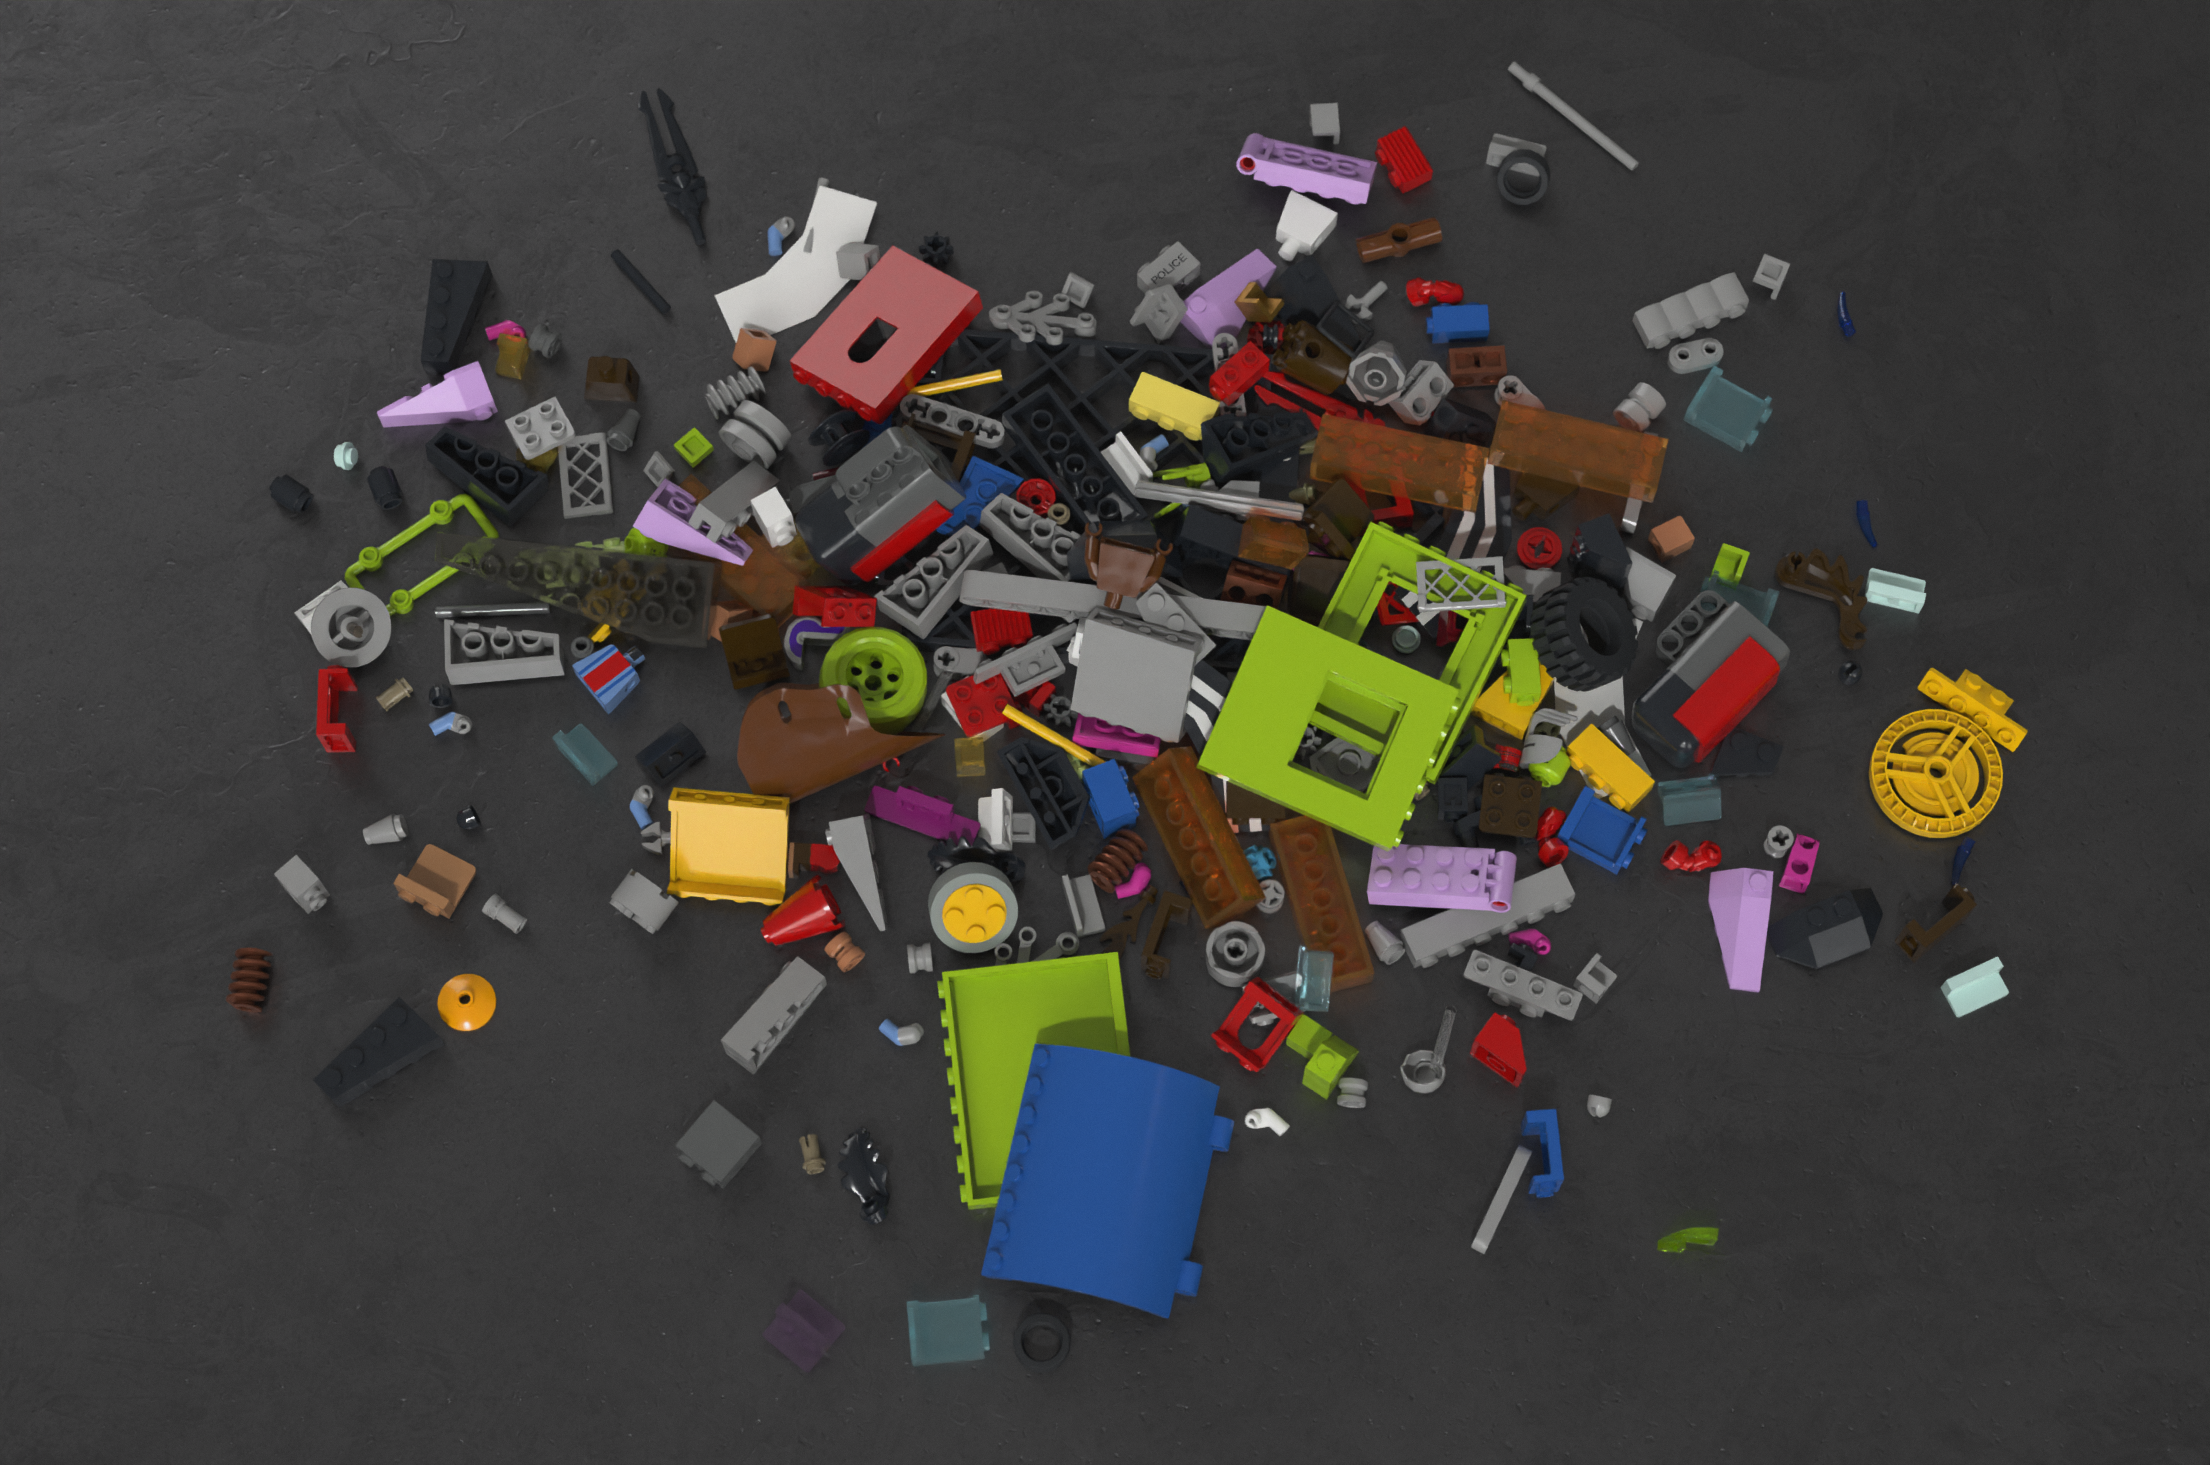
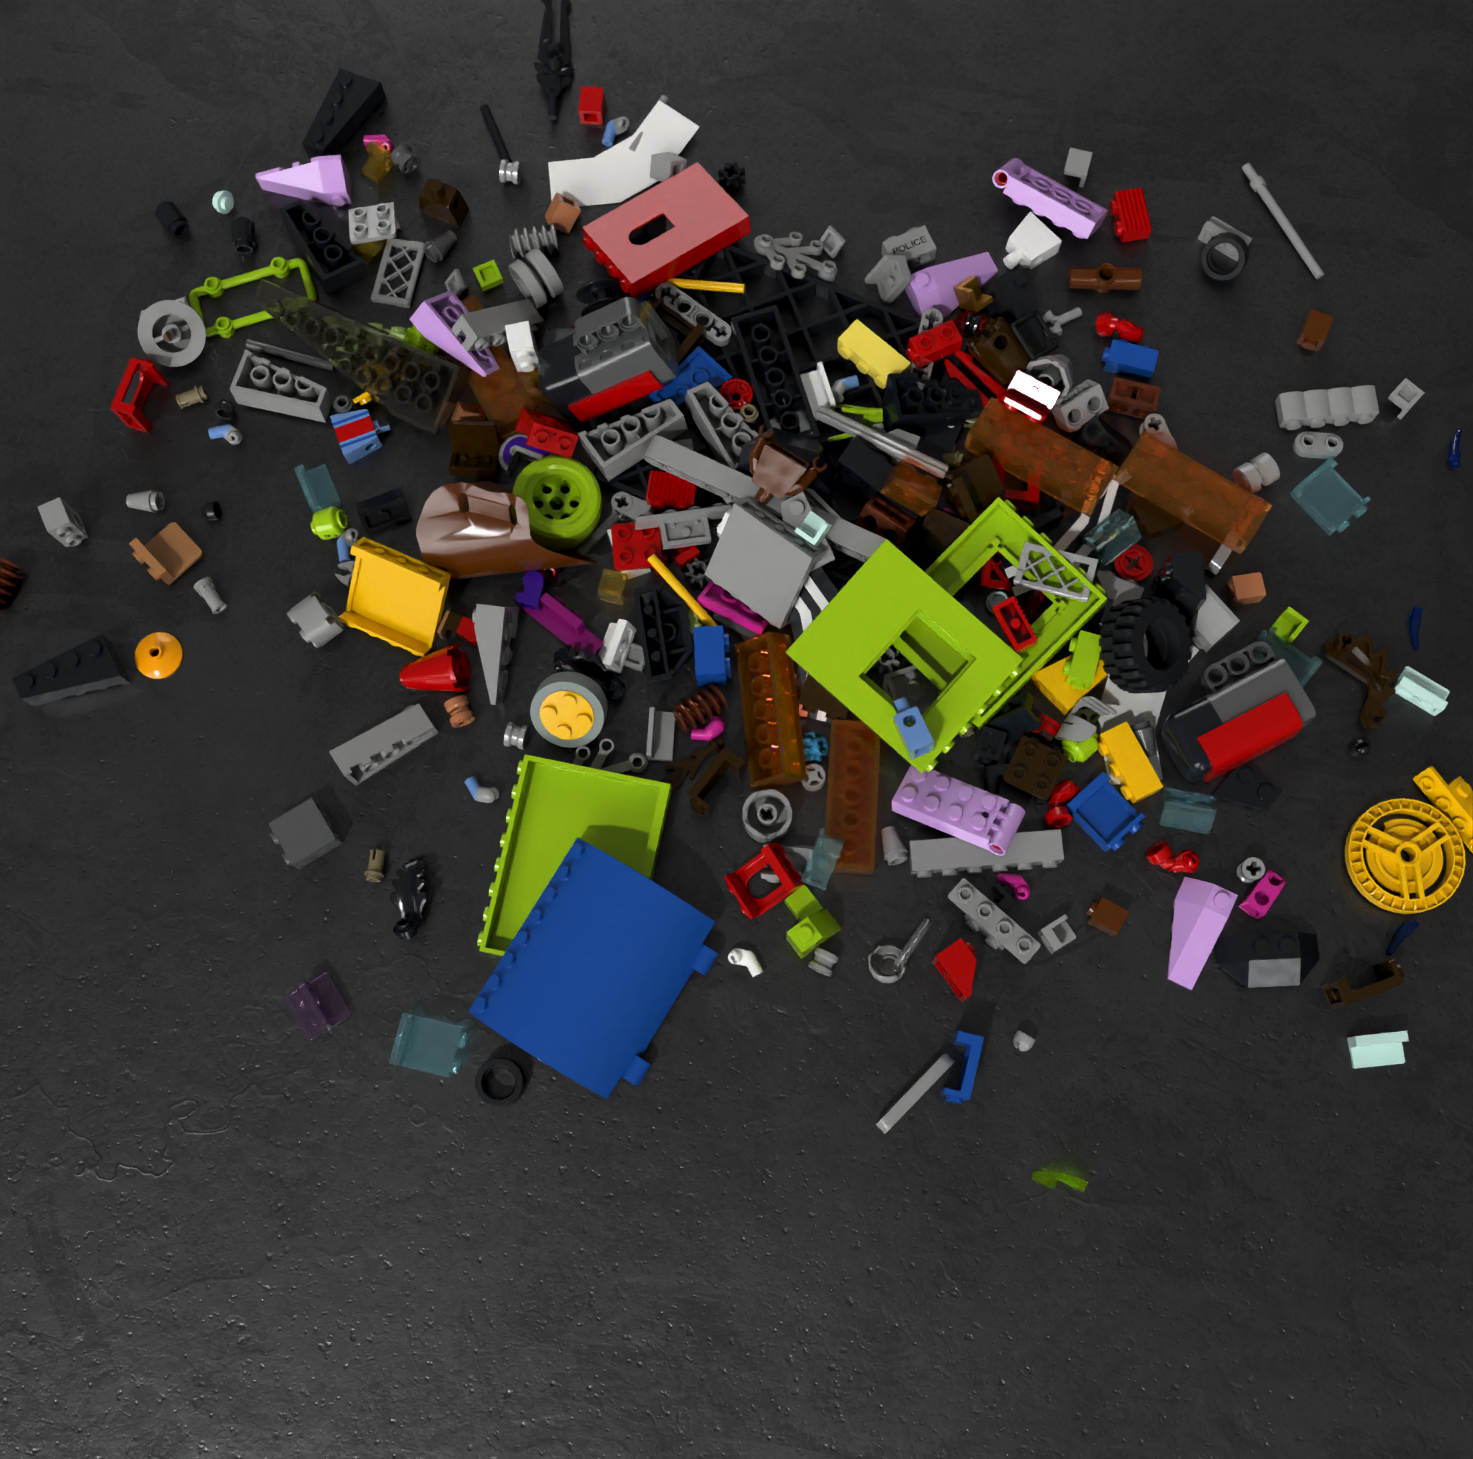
camera: 25 degrees right, 5 degrees up
none -> lime head [311,506,349,540]
none -> light grey wheel [499,159,522,185]
none -> dark purple leg [514,571,547,611]
none -> red brick [578,86,606,125]
none -> light aqua panel [794,511,832,546]
none -> medium blue torso [892,697,934,760]
none -> red brick [992,596,1038,655]
none -> bracket [1001,369,1061,423]
none -> clear light blue panel [1082,509,1141,566]
none -> reddish brown brick [1086,897,1129,937]
none -> reddish brown brick [1296,309,1334,351]

